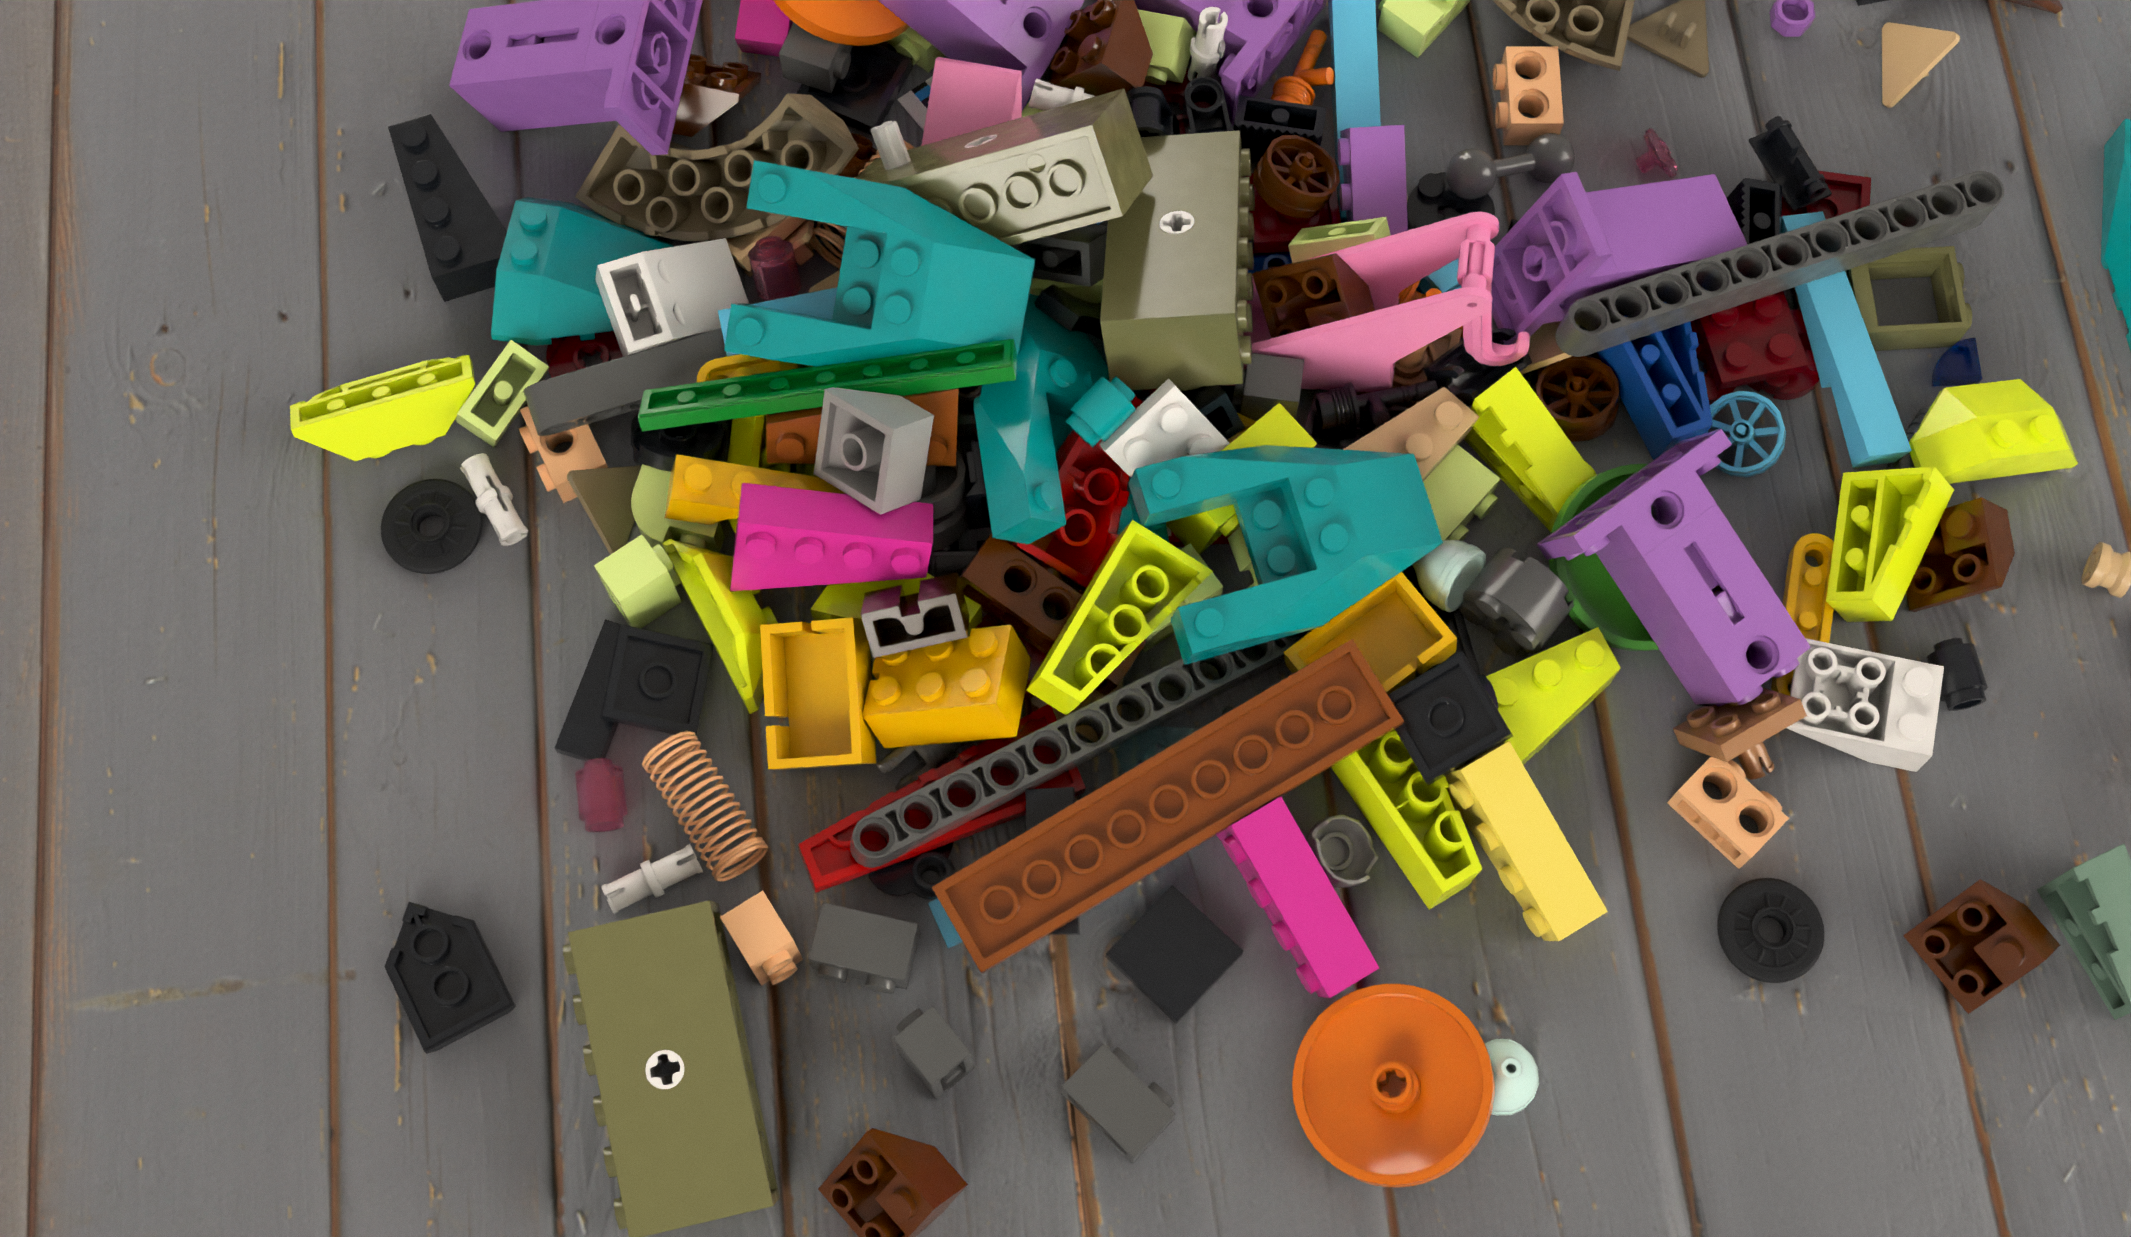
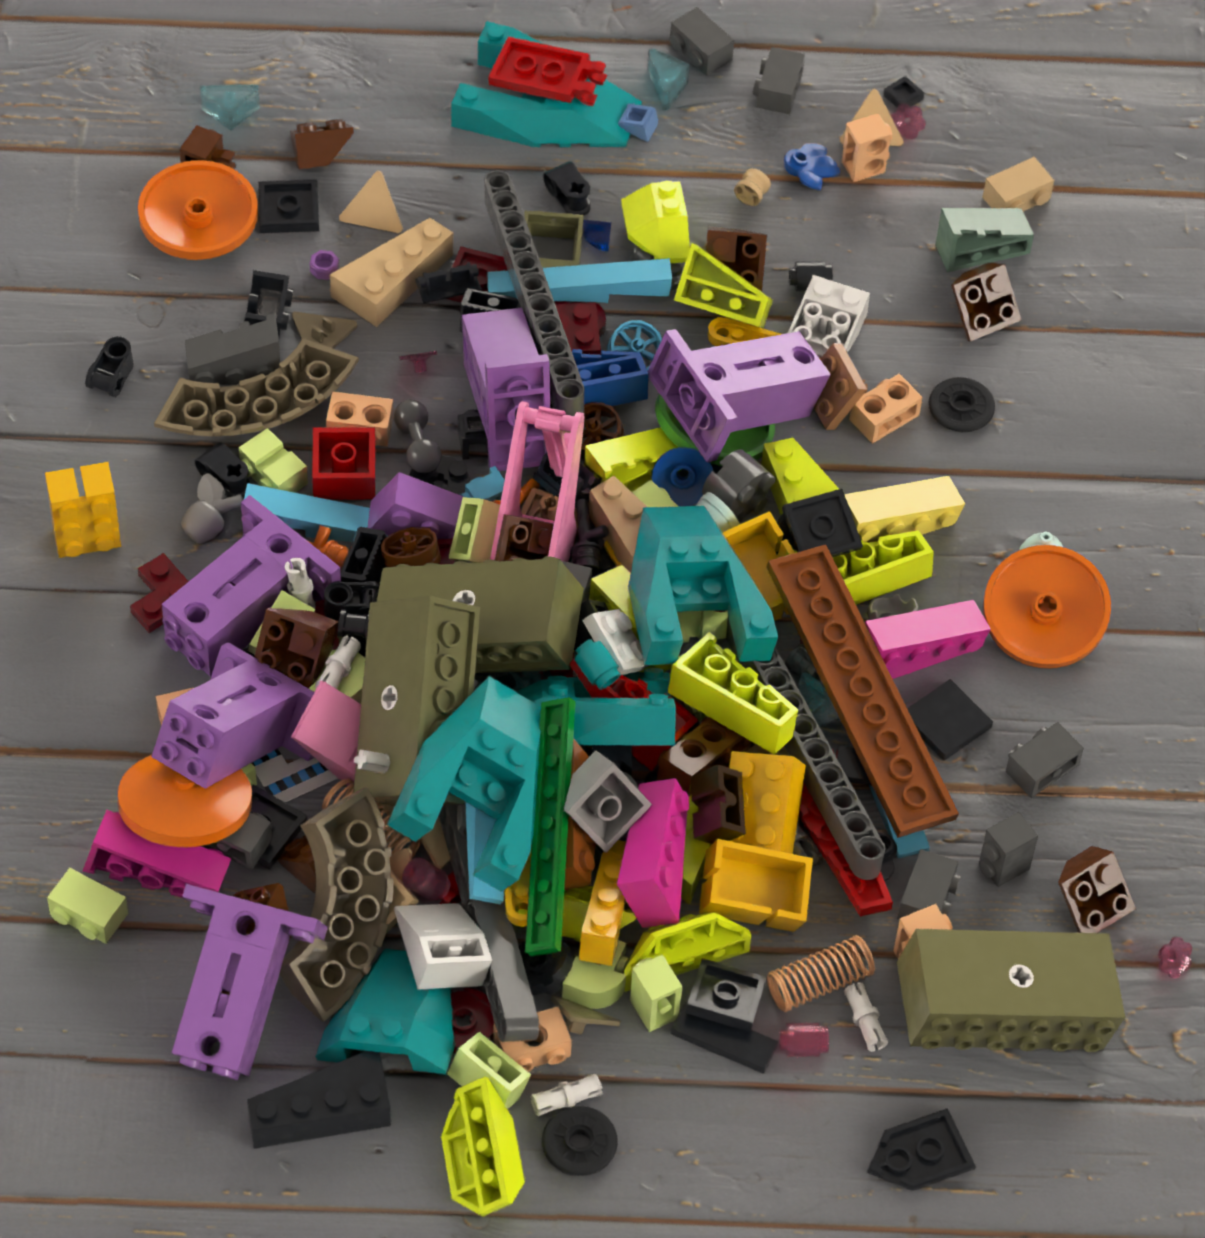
camera: 85 degrees left, 15 degrees down
none -> red brick [312,427,376,500]
none -> tan wedge [330,218,453,327]
none -> black piece [543,161,591,216]
none -> blue dish [652,447,714,506]

